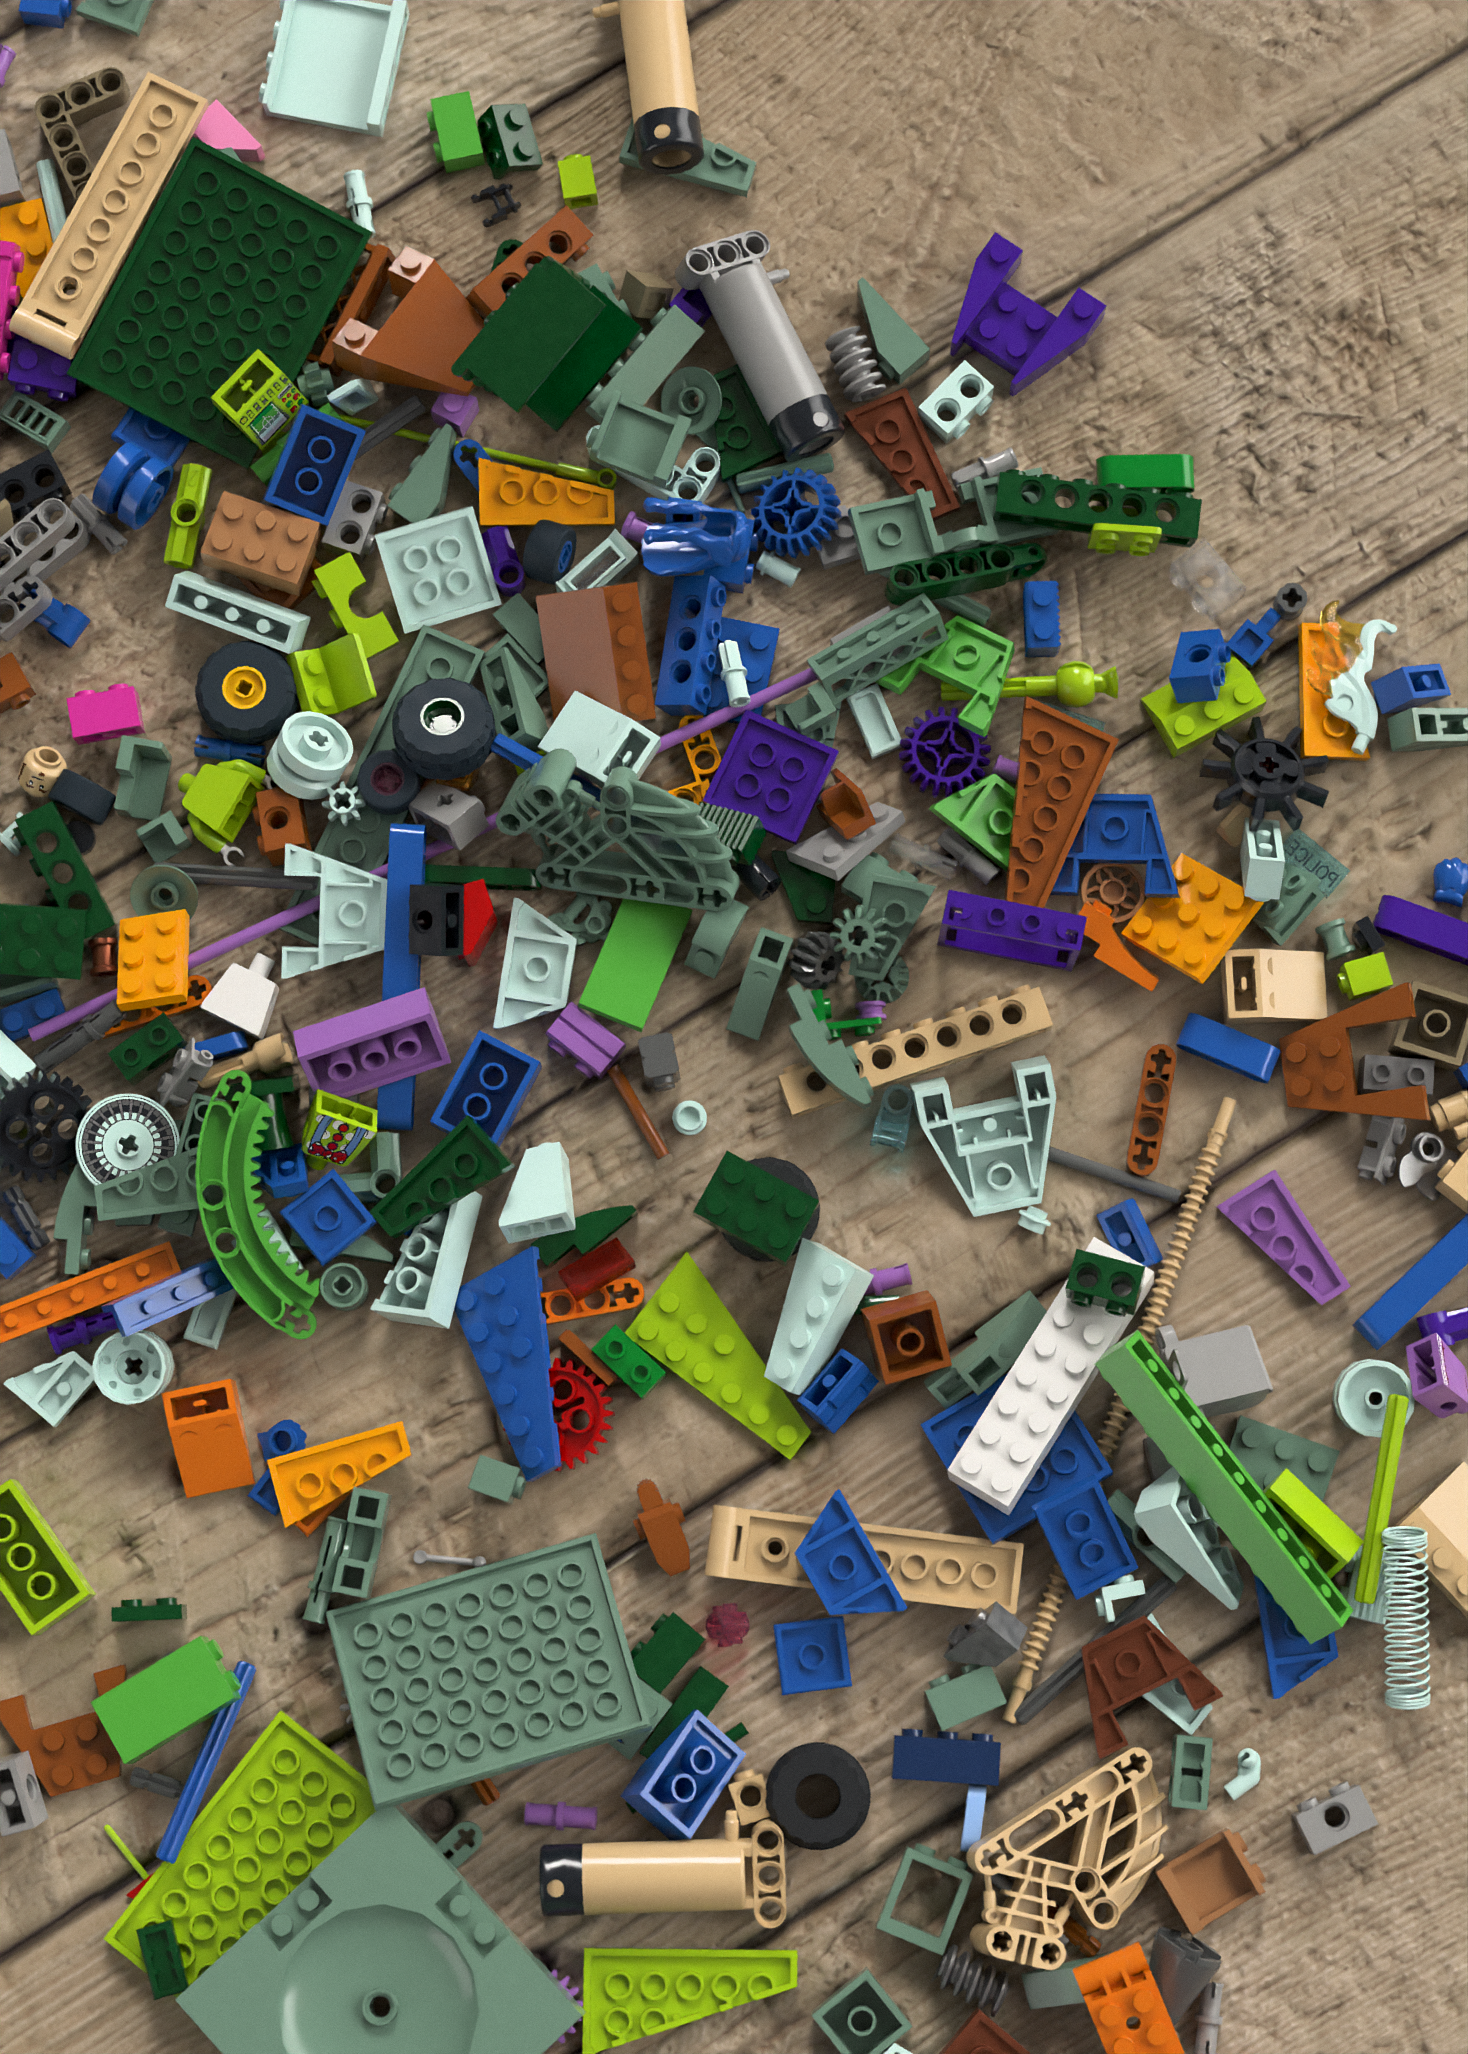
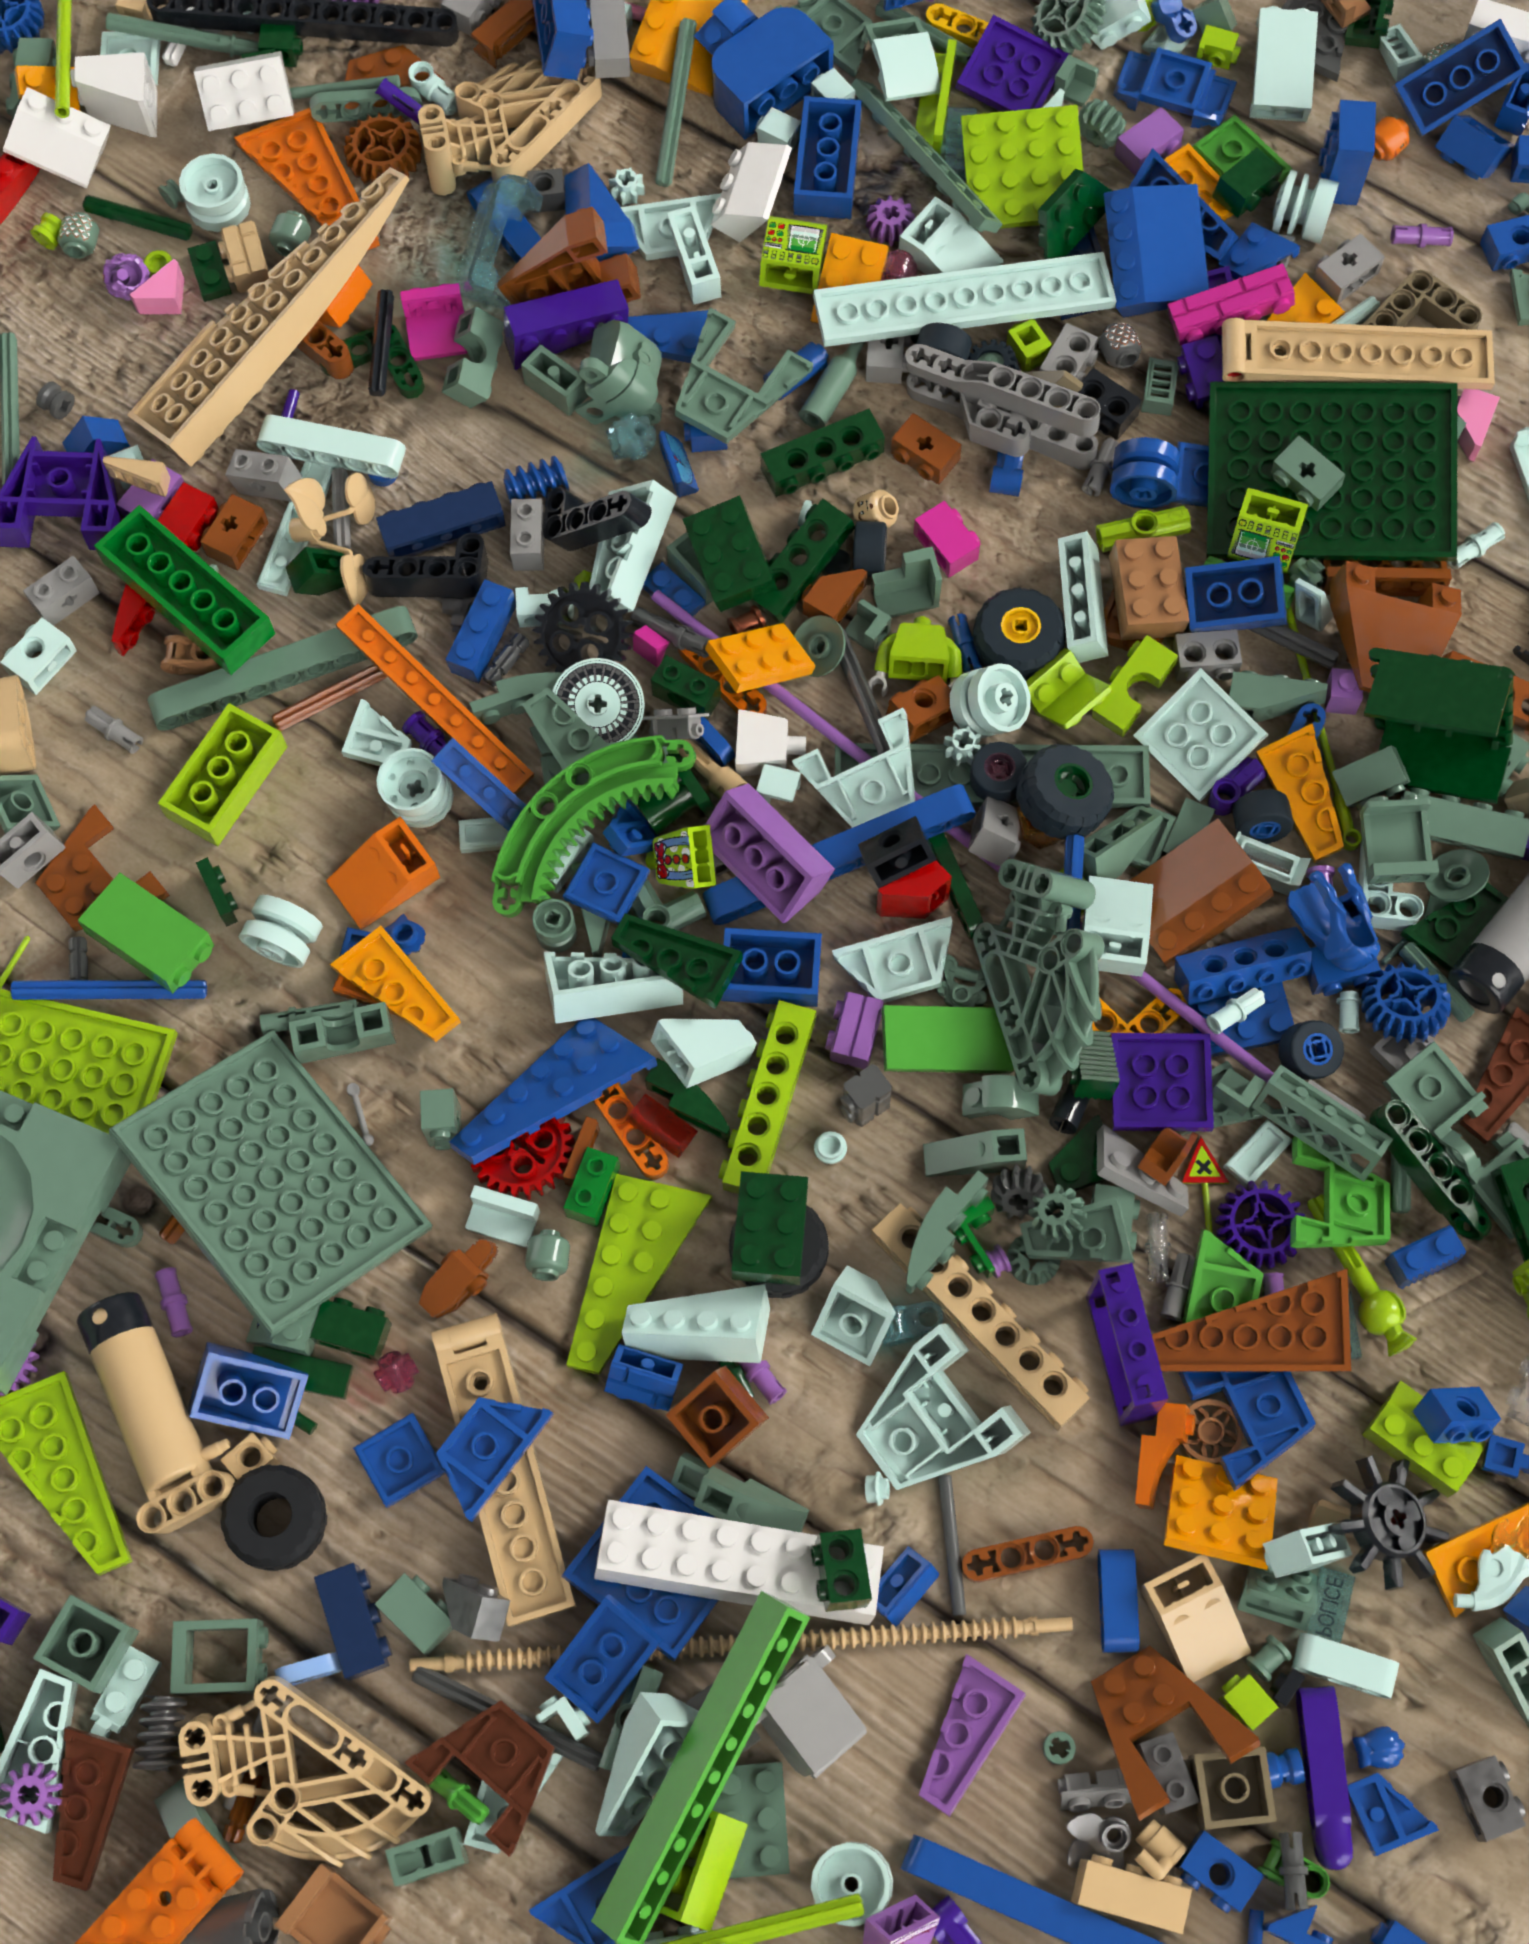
camera: 65 degrees right, 10 degrees down
dark orange bar [607,1064,670,1160] -> none
light aqua arm [1223,1748,1261,1801] -> none
none -> light aqua hinge [90,1646,162,1738]
none -> light aqua wheel [238,895,323,968]
none -> bright green axle [428,1768,489,1825]
none -> light aqua panel [465,1185,540,1248]
none -> sand green head [525,1229,570,1281]
none -> dark pink slope [633,625,669,667]
none -> lime brick [718,1000,816,1194]
none -> light aqua panel [756,764,801,803]
none -> dark orange slope [801,569,867,624]
none -> light aqua slope [811,1265,896,1366]
none -> sand green bush [1042,1731,1076,1765]
none -> piece [1182,1136,1229,1234]
none -> blue wheel [1266,1747,1305,1789]
none -> sand green brick [1271,436,1345,511]
none -> black wheel [1278,1020,1344,1080]
none -> light aqua beam [1292,1633,1399,1699]
none -> sand green brick [1332,746,1411,811]

